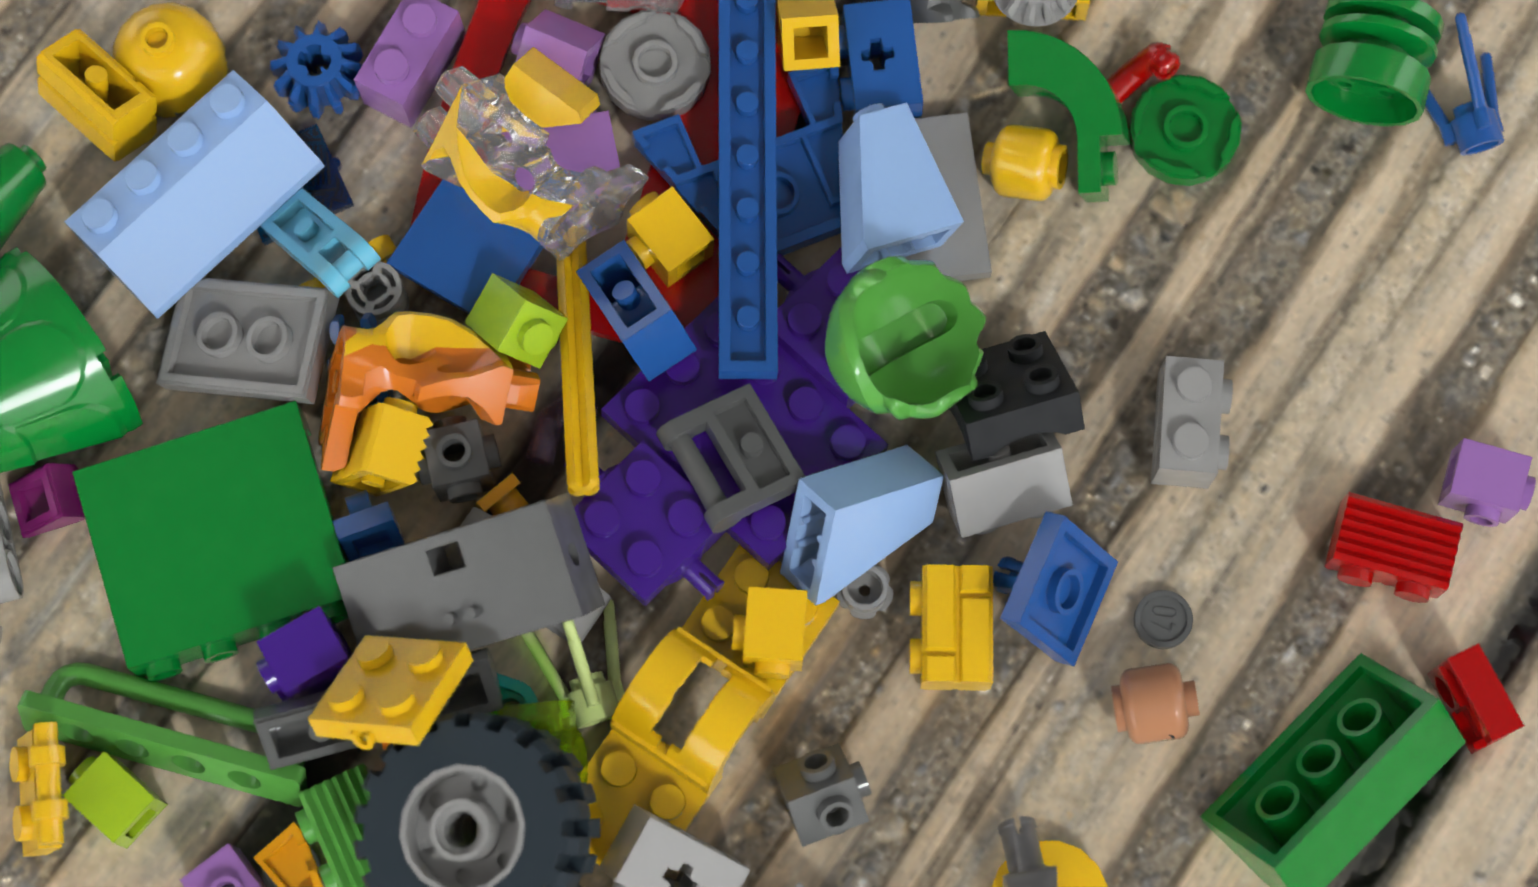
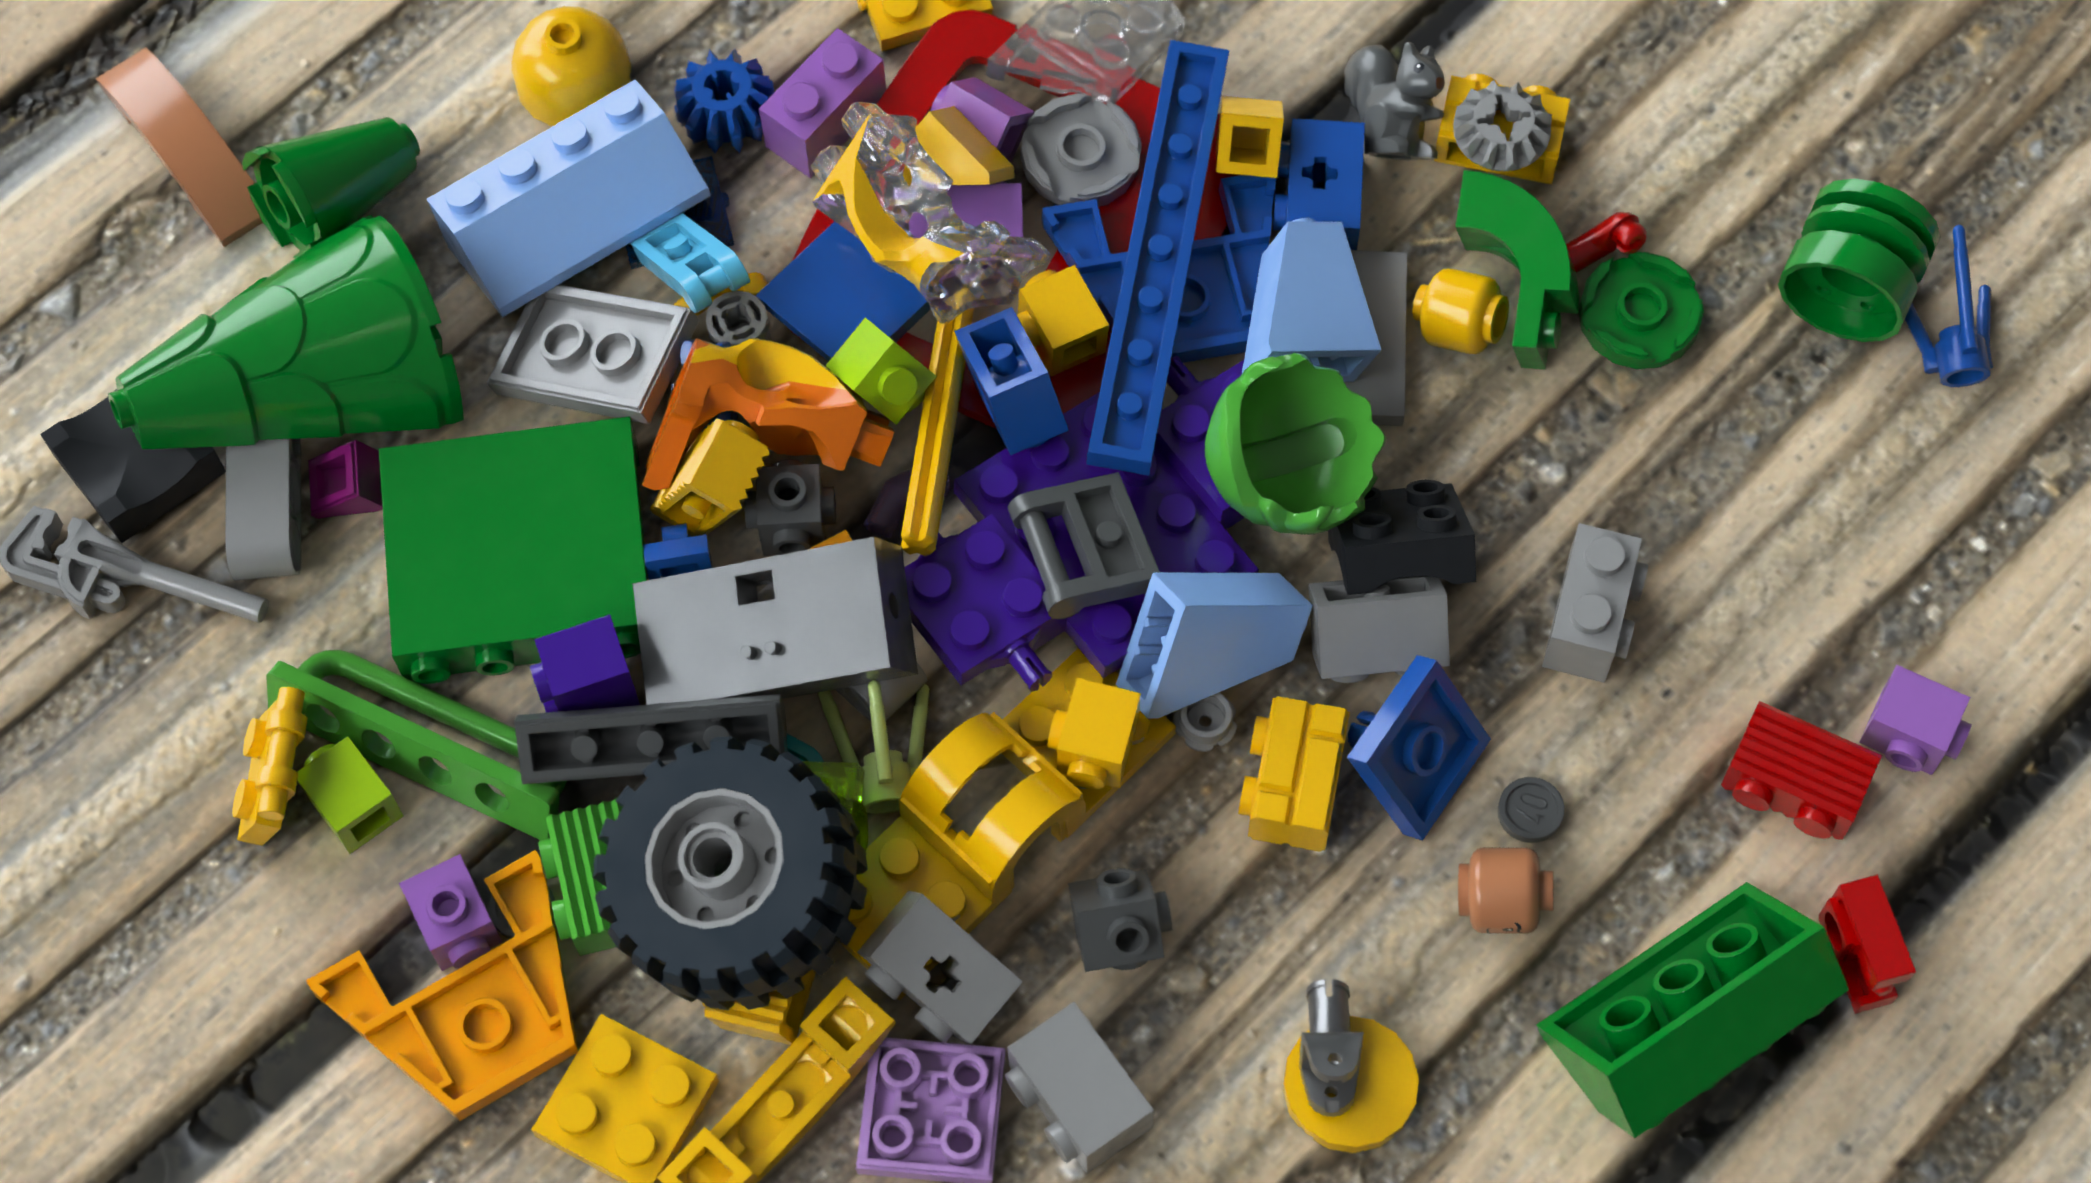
camera: 10 degrees right, 10 degrees down
yellow brick [36,29,157,162] -> none
yellow plate [308,635,474,750] -> none

